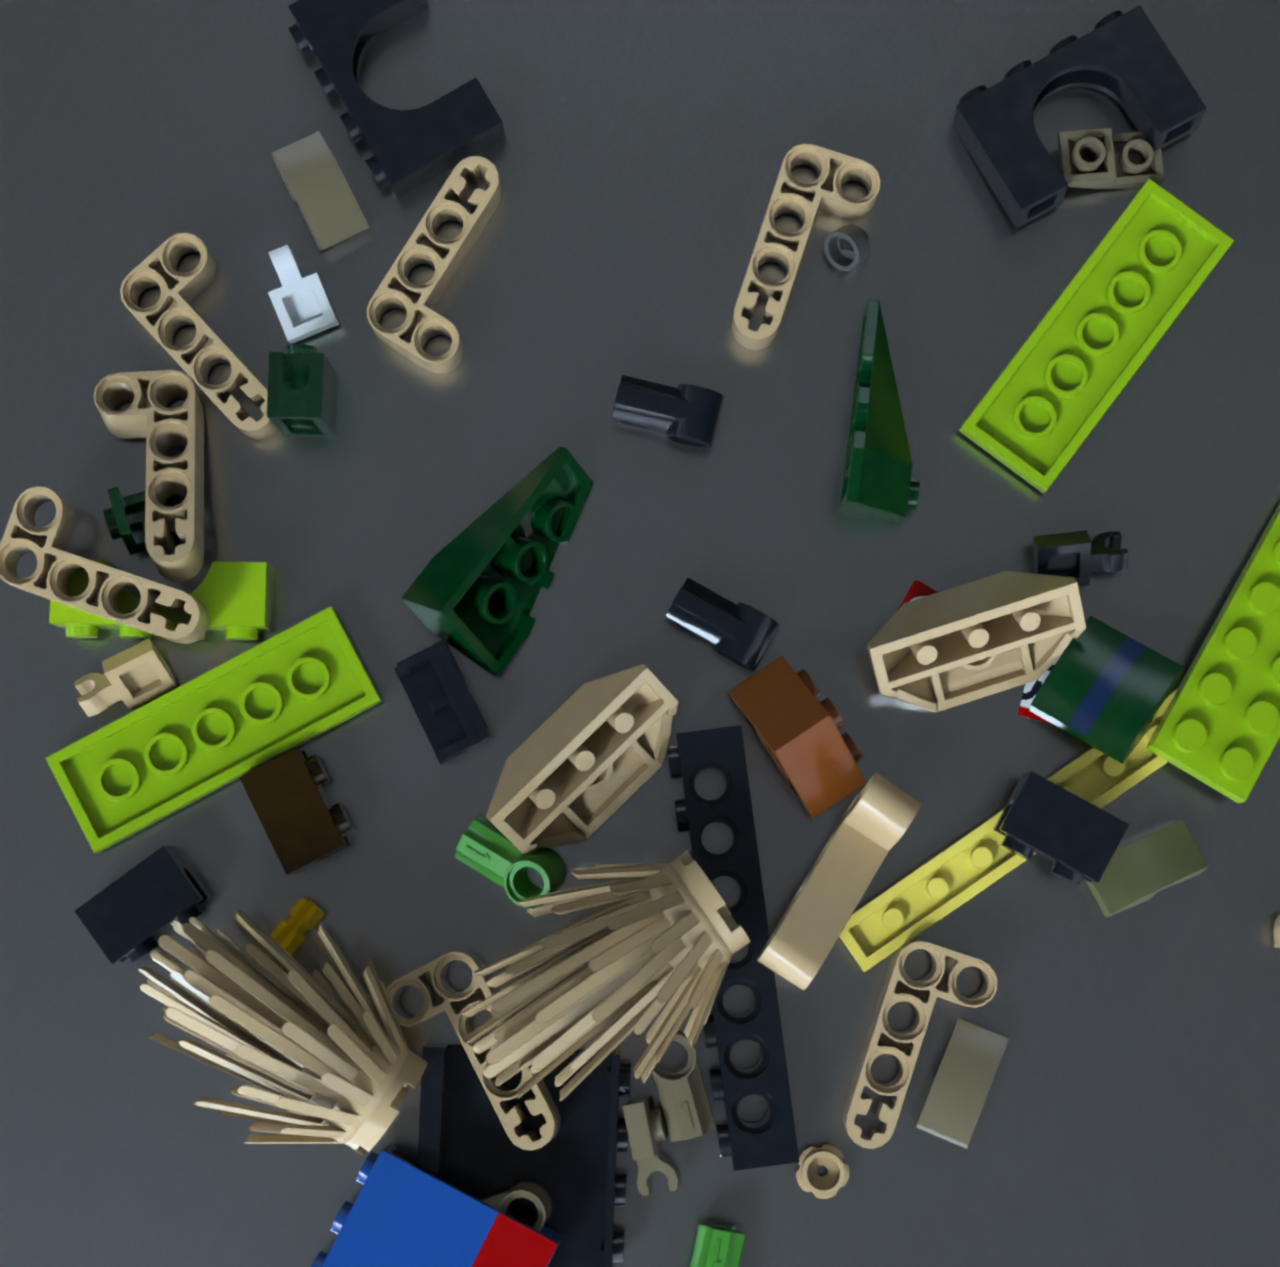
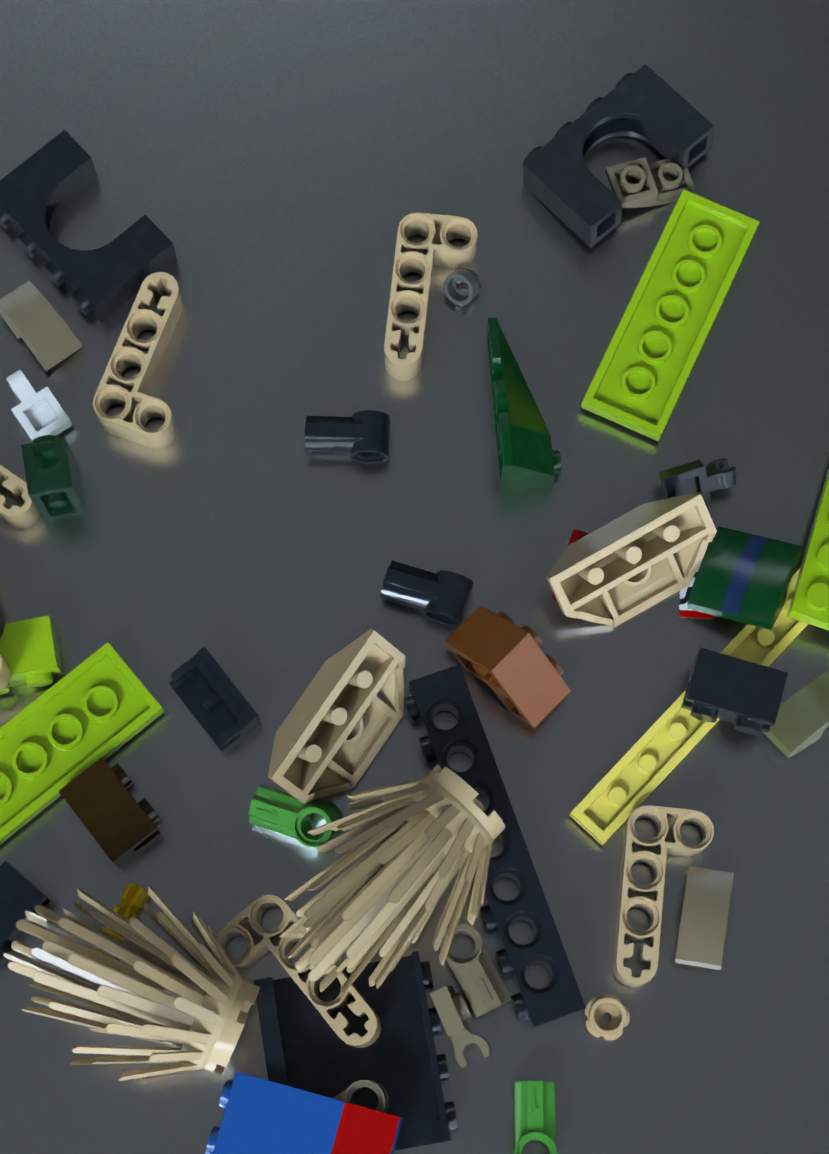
camera: 15 degrees left, 10 degrees down
dark green wedge [401,446,593,677] -> none
tan beam [757,772,922,991] -> none

